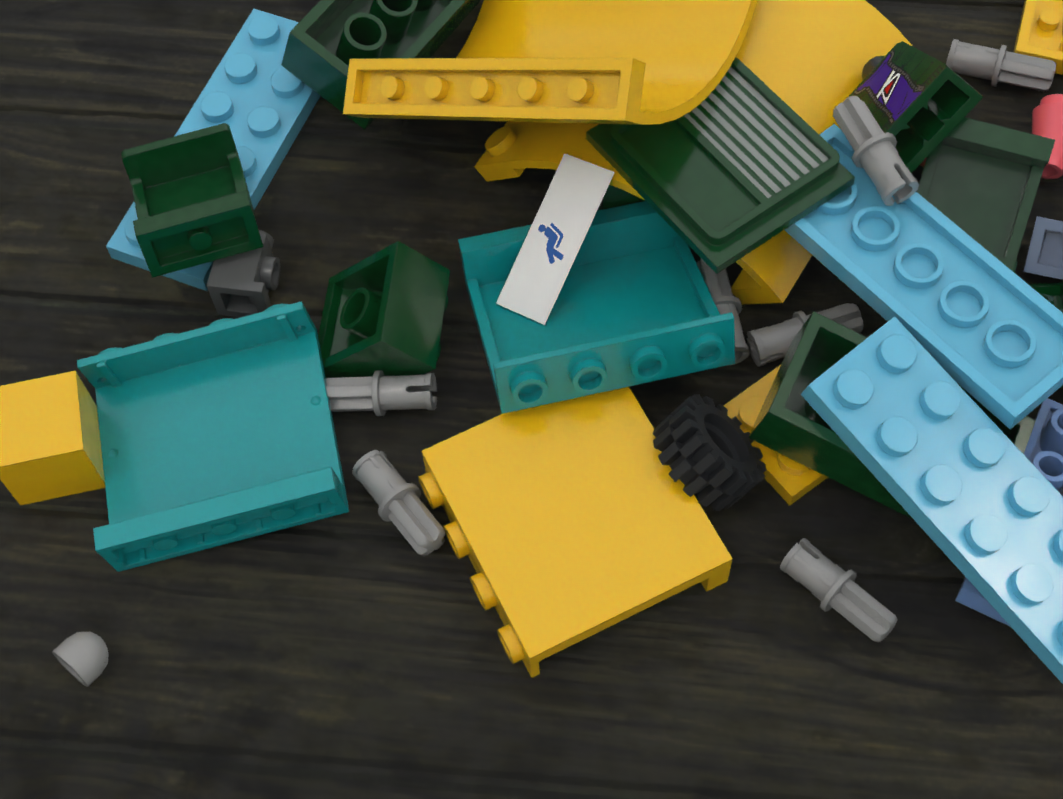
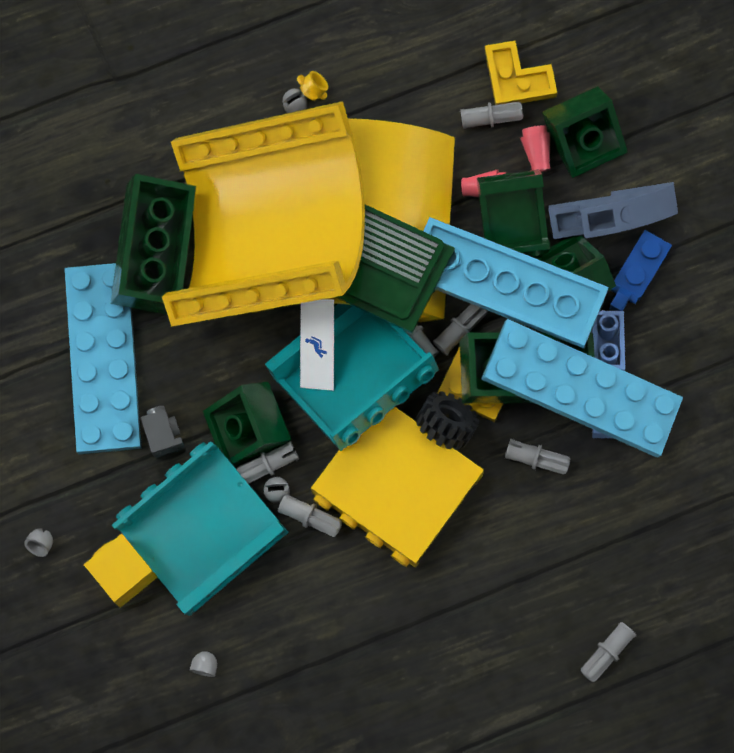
camera: 25 degrees left, 15 degrees up
dark green panel [121,123,264,278] -> none
light grey axle [833,96,919,206] -> none
dark green torso [849,41,983,173] -> none
none -> light grey hinge [264,477,290,504]

